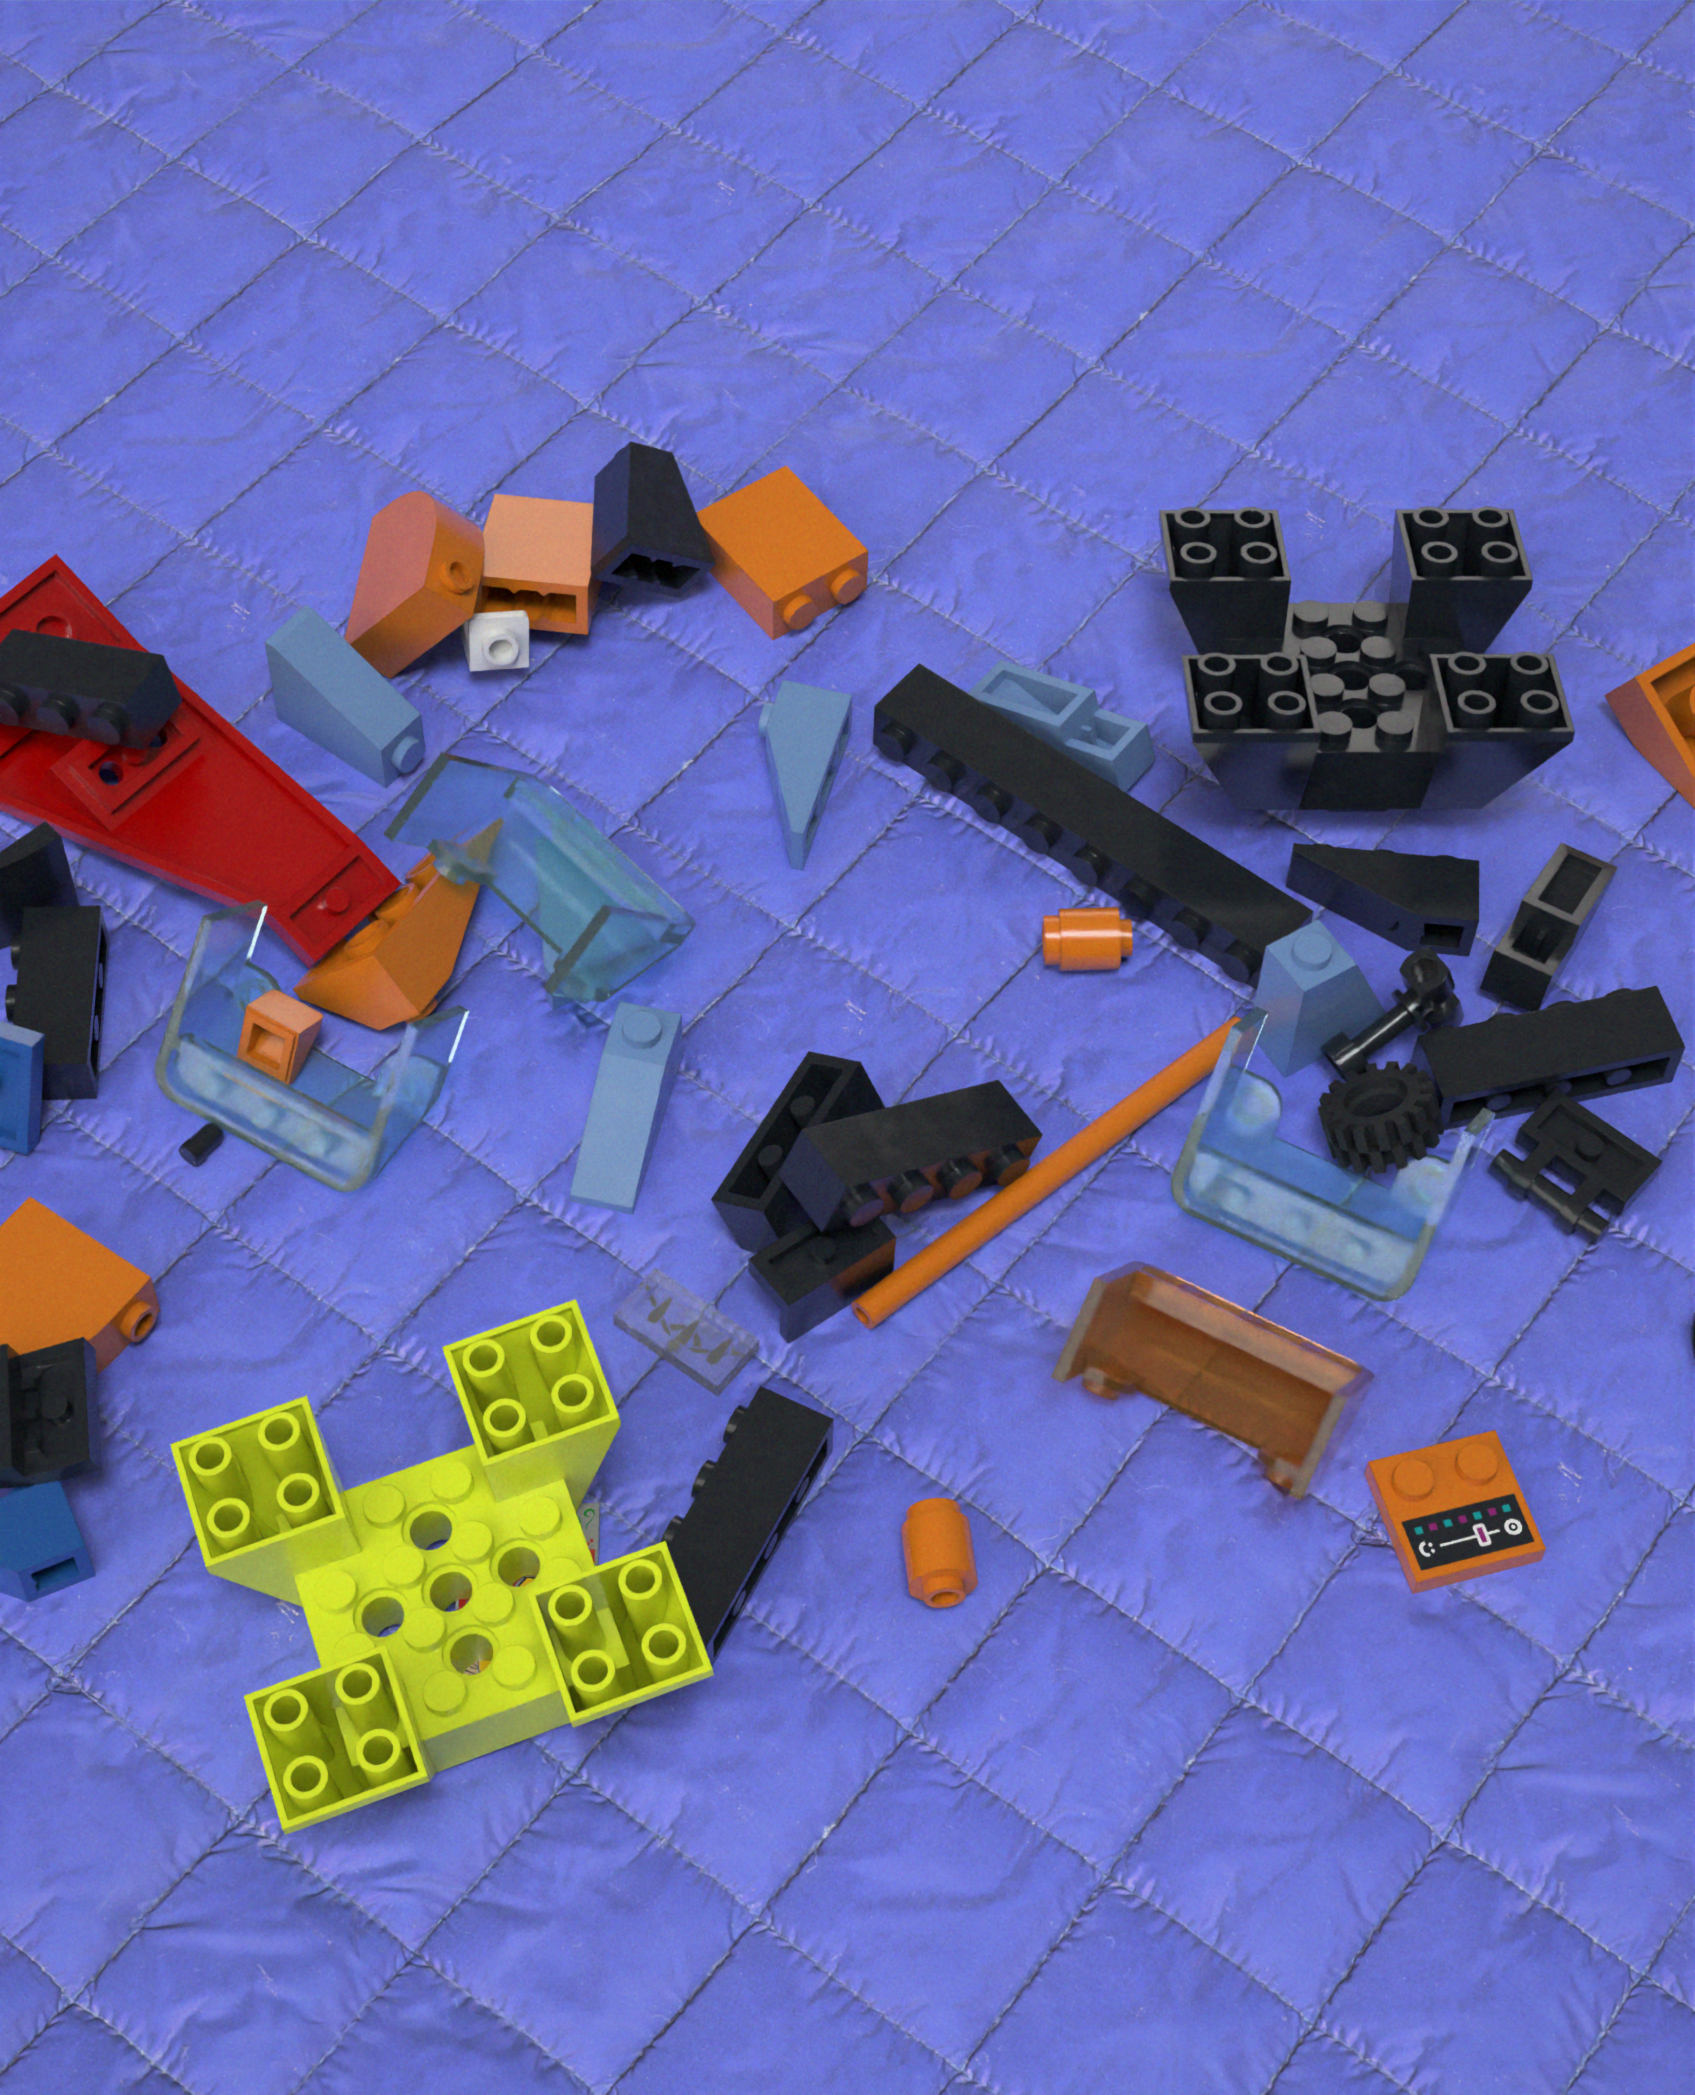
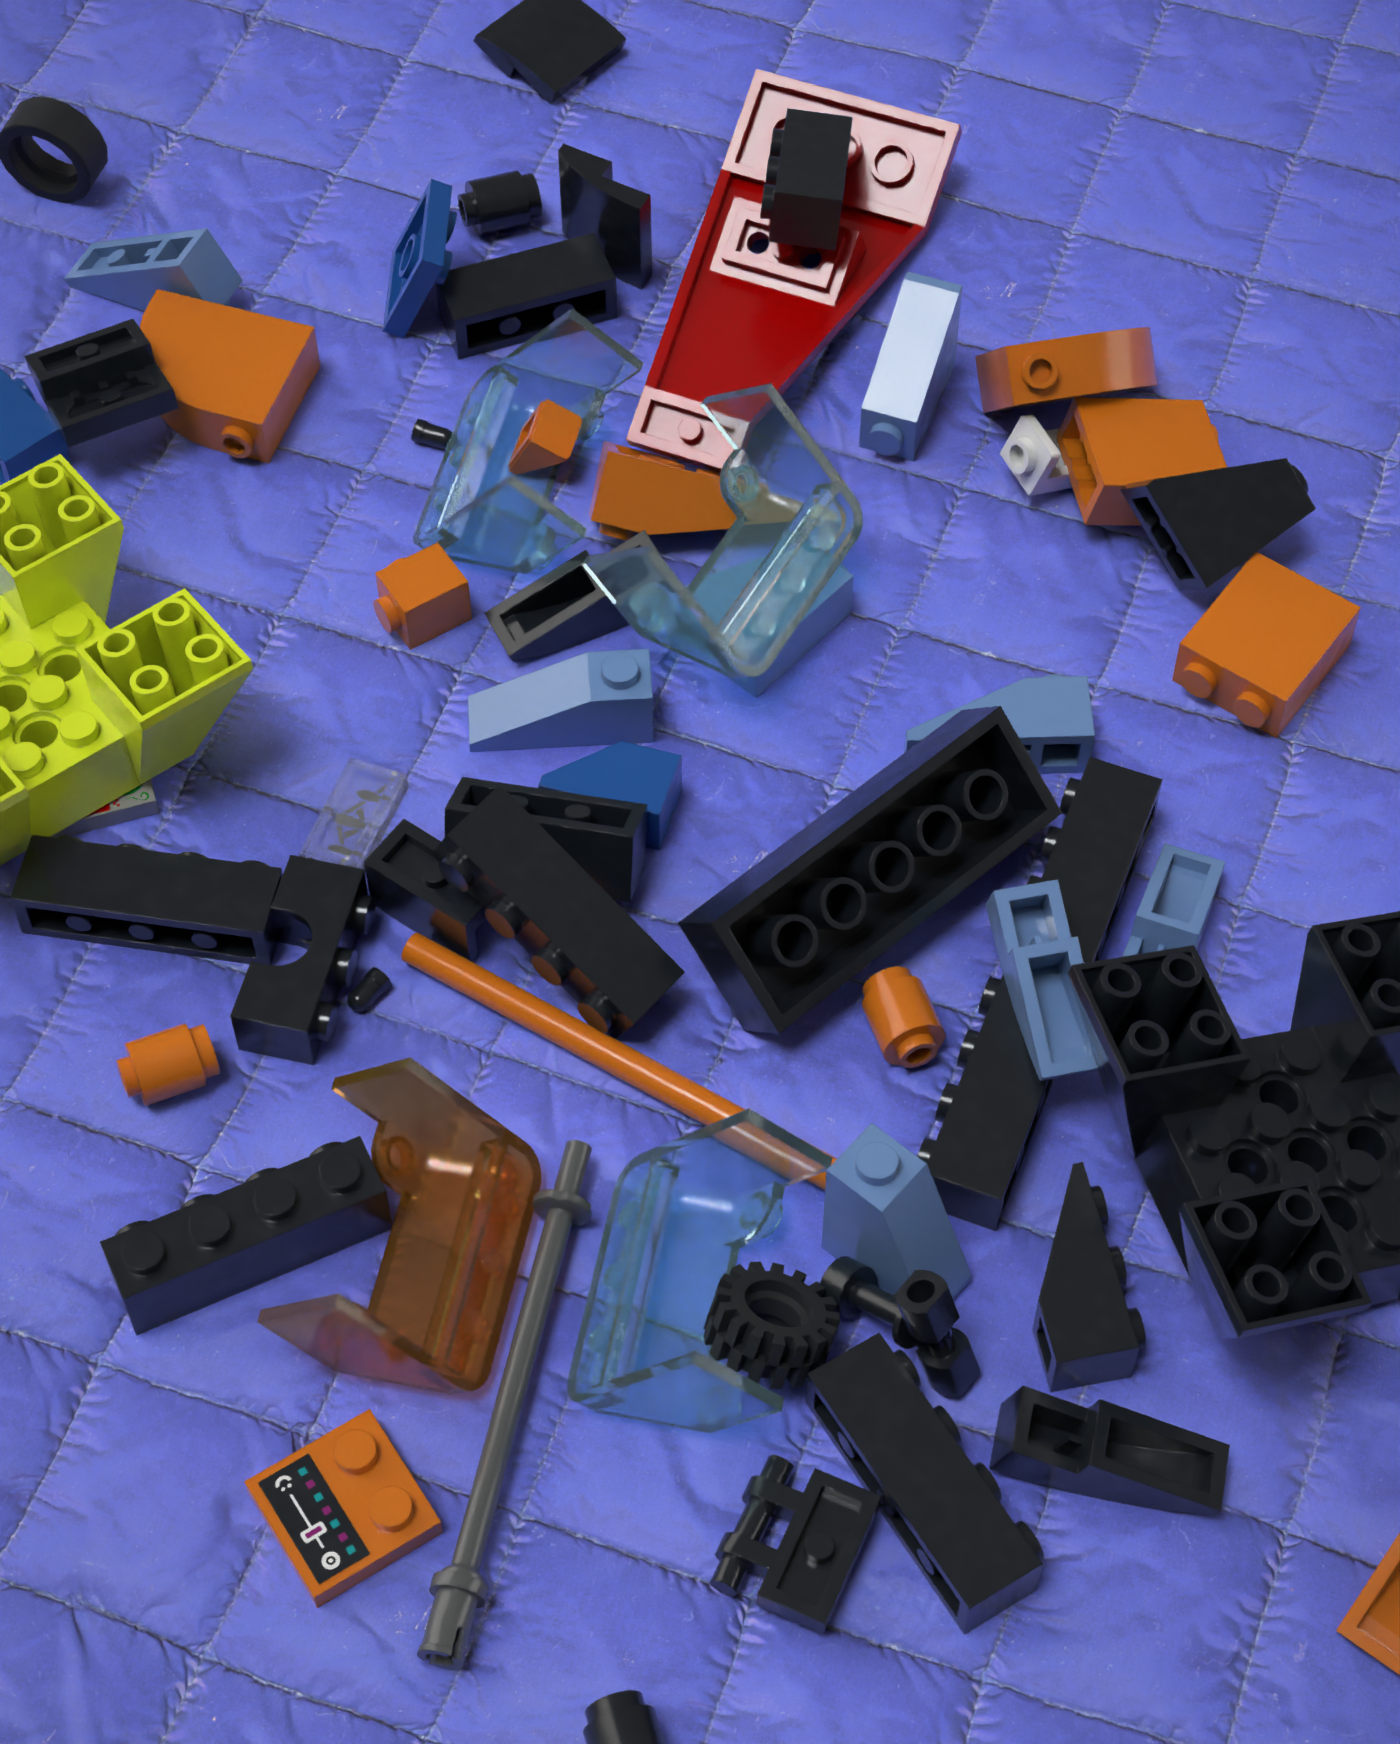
camera: 75 degrees right, 0 degrees up
none -> black brick [100,1136,393,1336]
none -> black arch [230,855,376,1065]
none -> black piece [347,967,392,1012]
none -> orange brick [373,542,472,650]
none -> dark grey bar [417,1140,592,1669]
none -> black slope [484,530,680,661]
none -> blue slope [538,741,682,850]
none -> black brick [678,706,1062,1034]
none -> medium blue slope [985,879,1098,1081]

